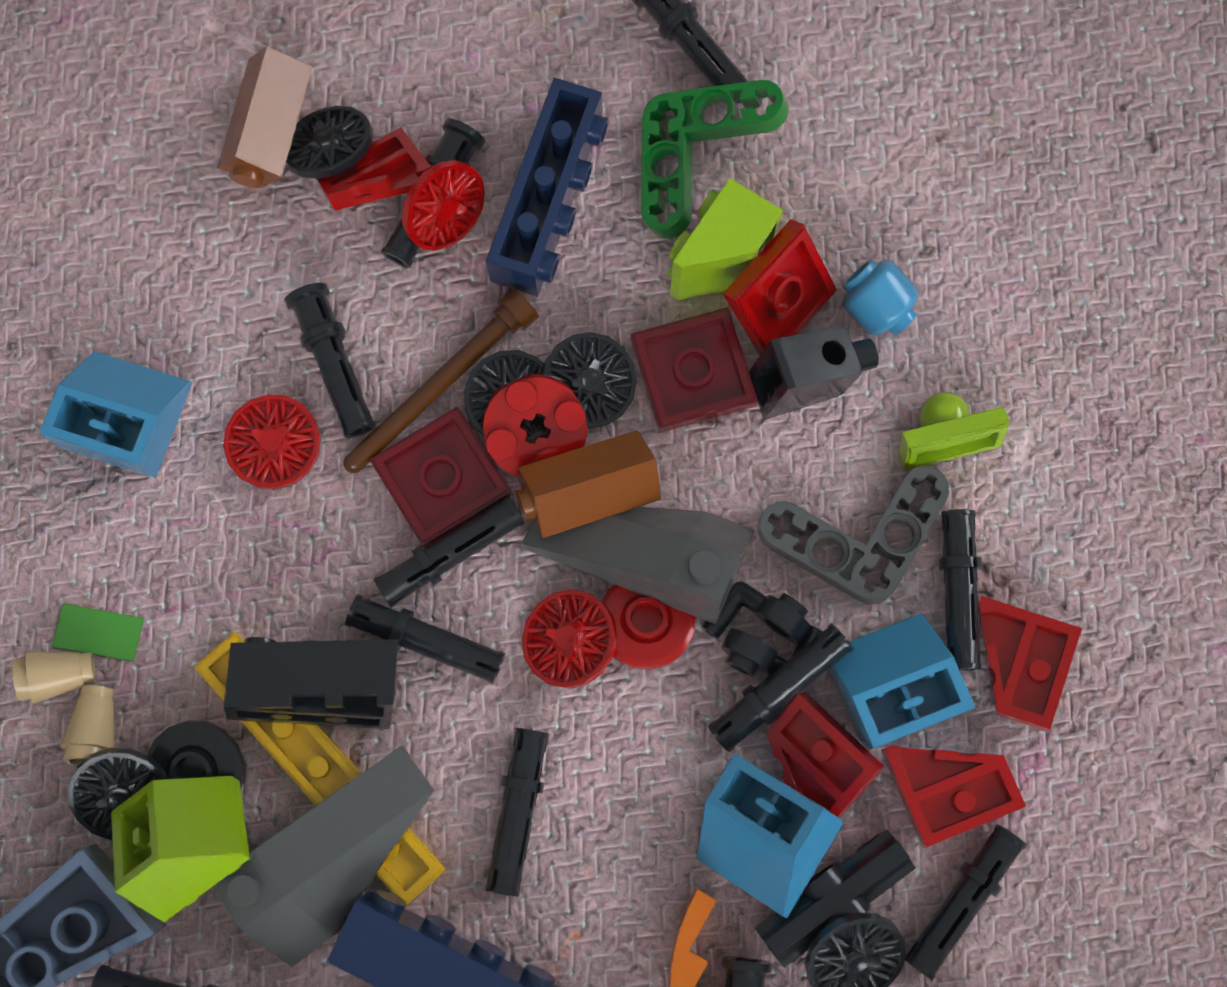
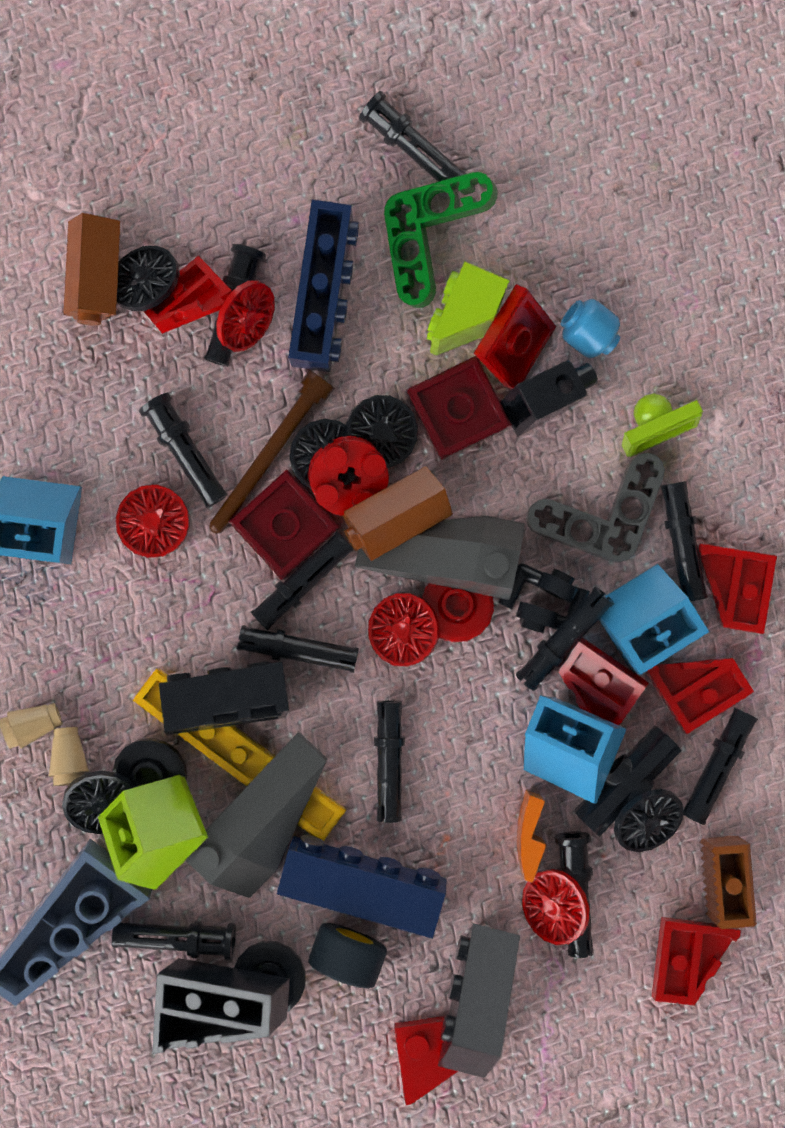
camera: 15 degrees left, 10 degrees up
bright green sticker [52,603,144,662] -> none

